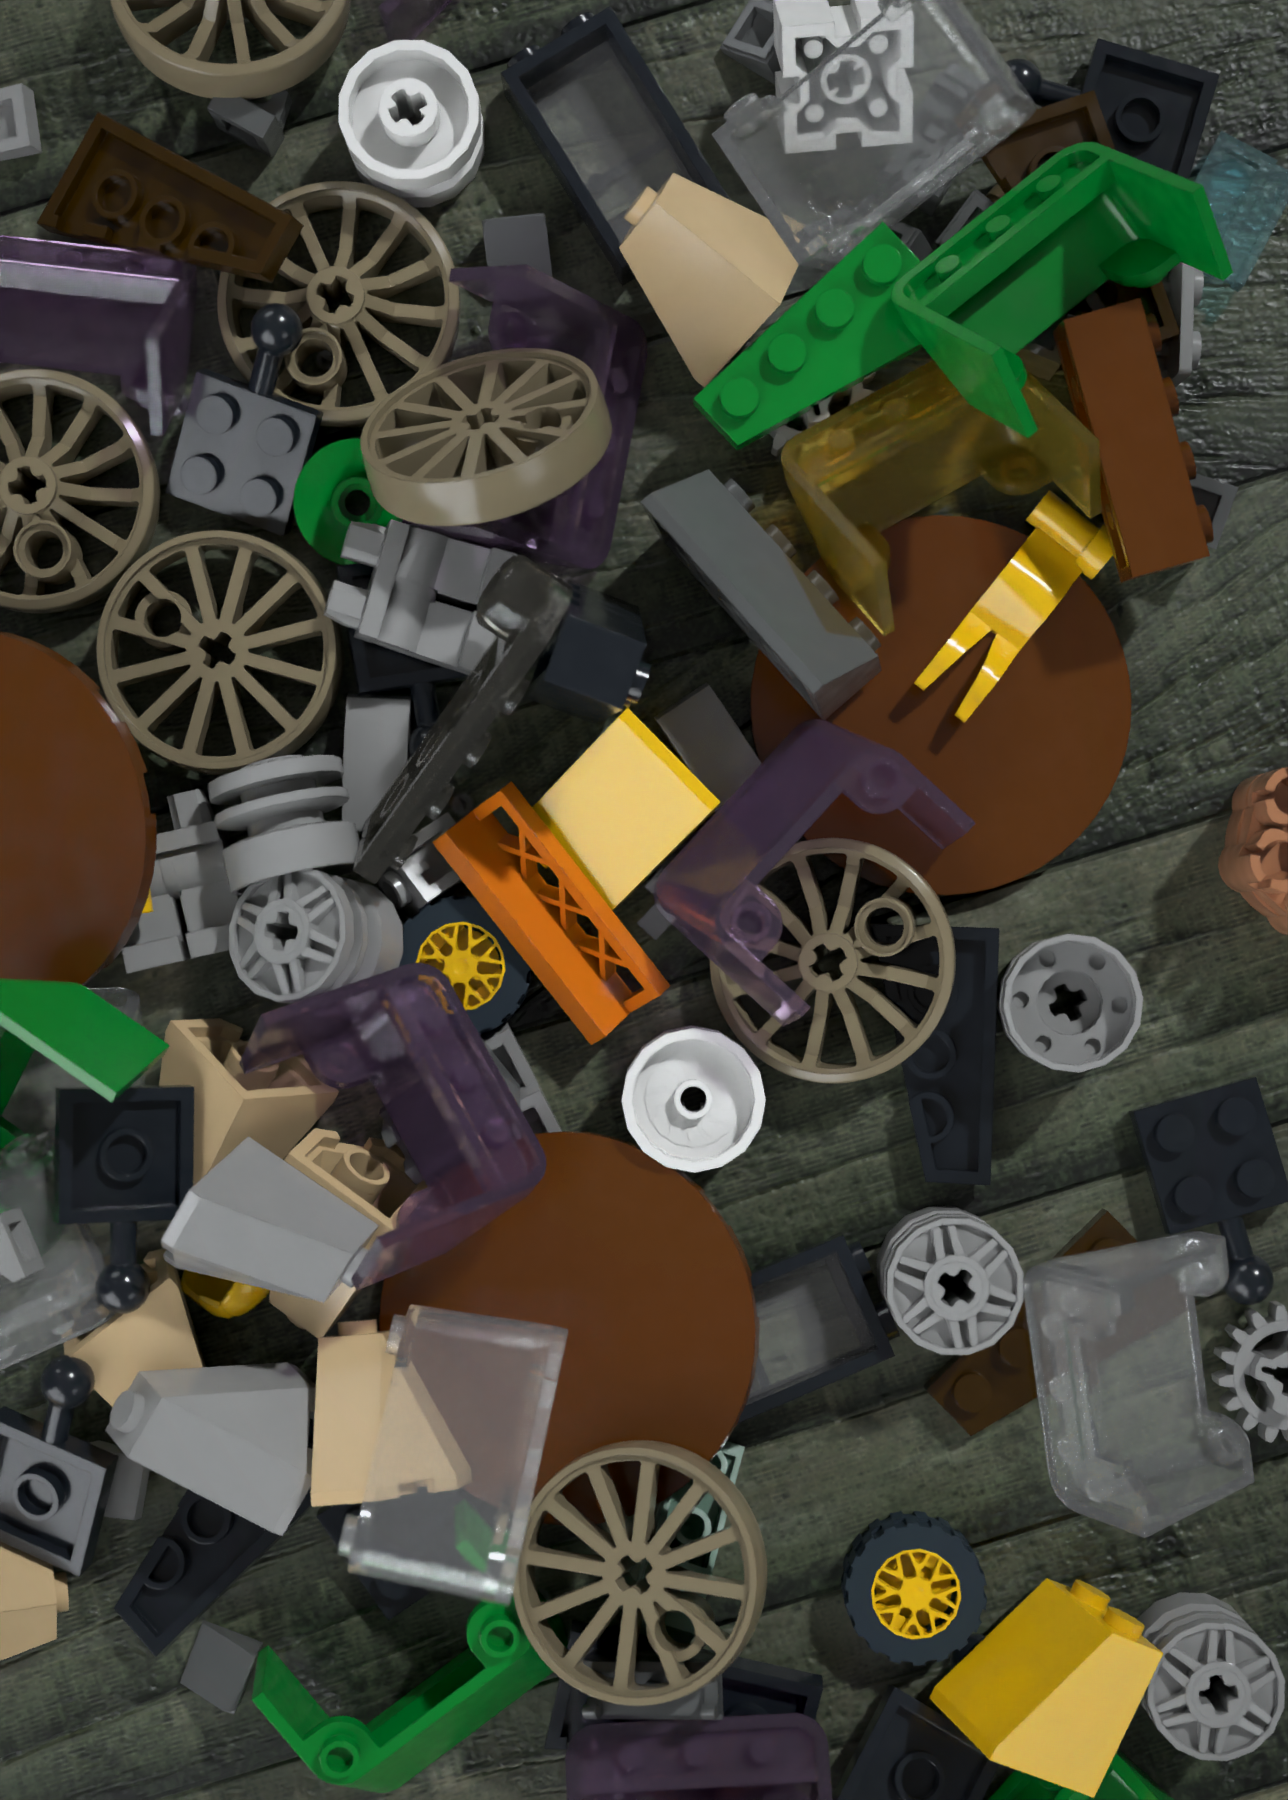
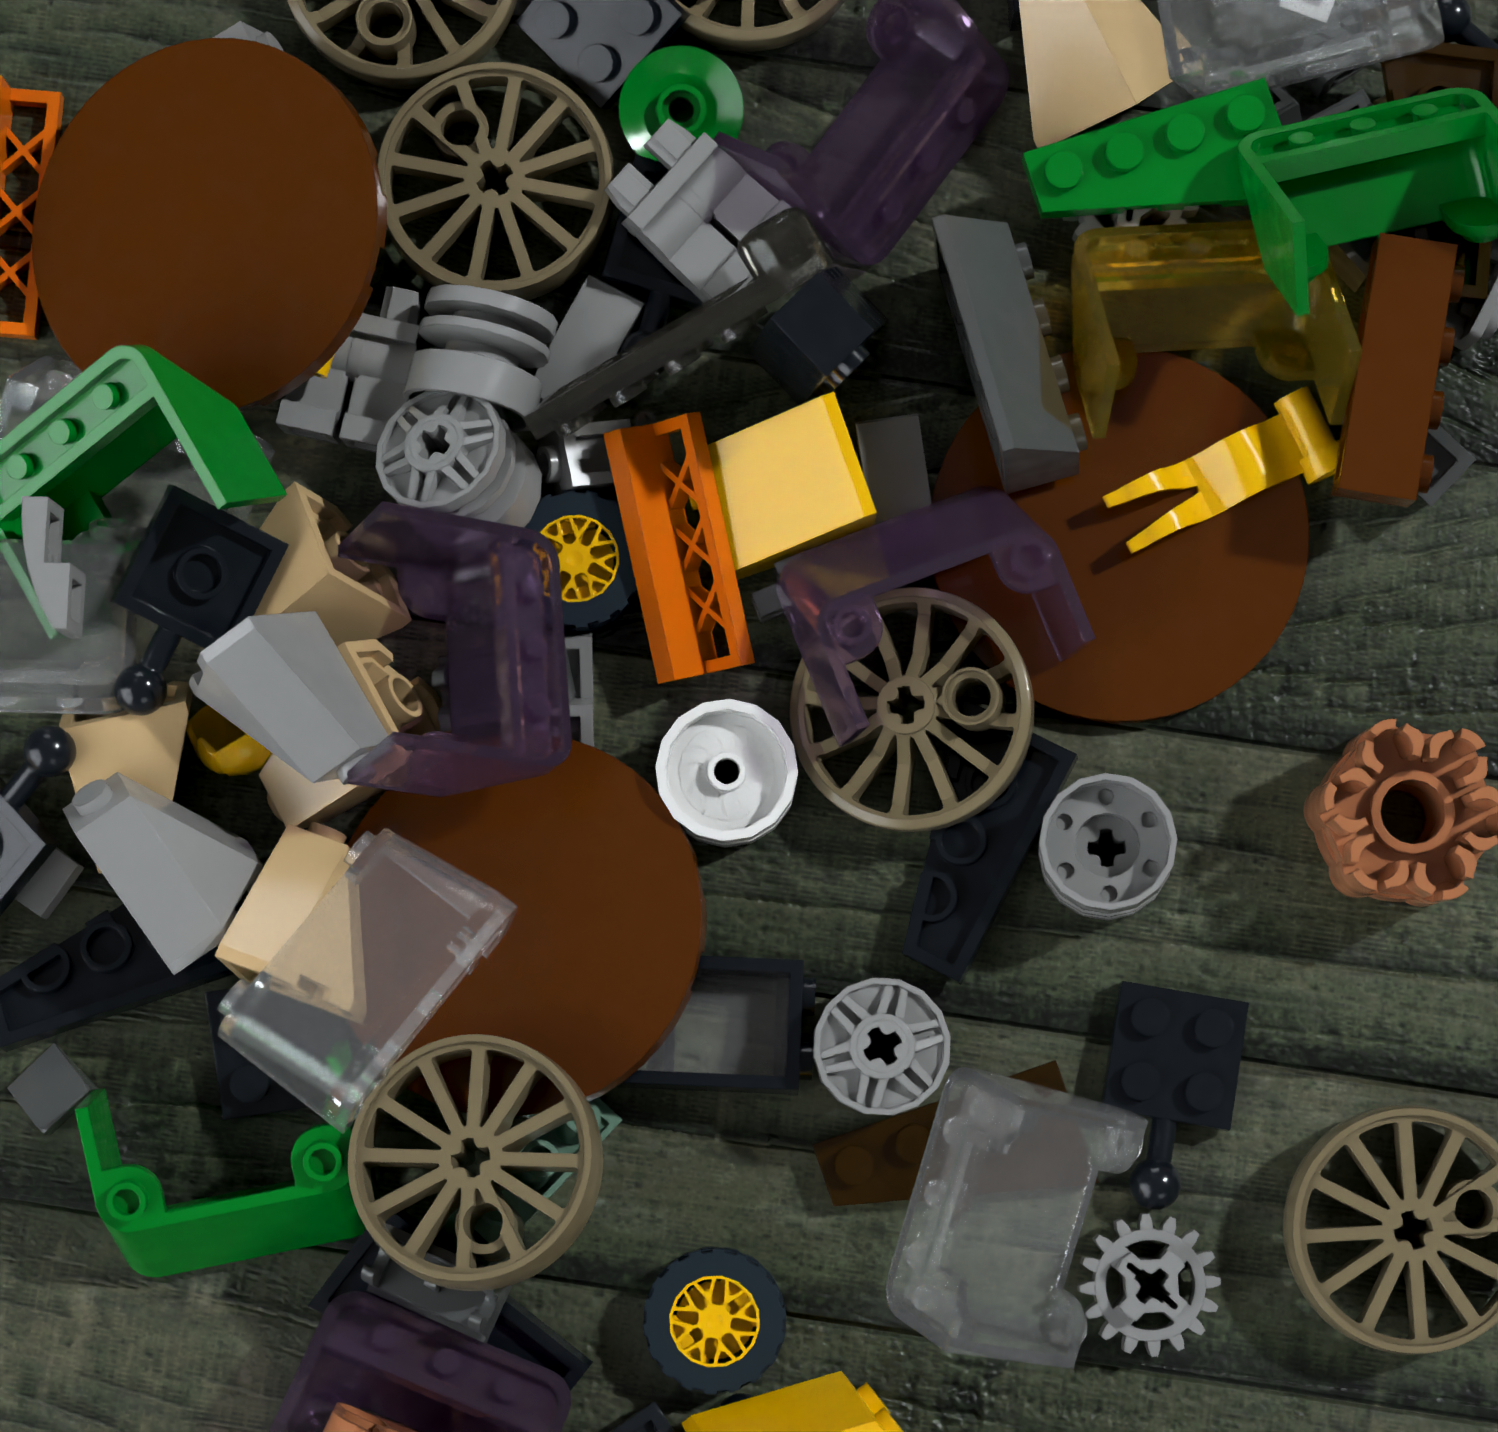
camera: 25 degrees right, 5 degrees down
dark tan piece [360,348,612,526] -> none

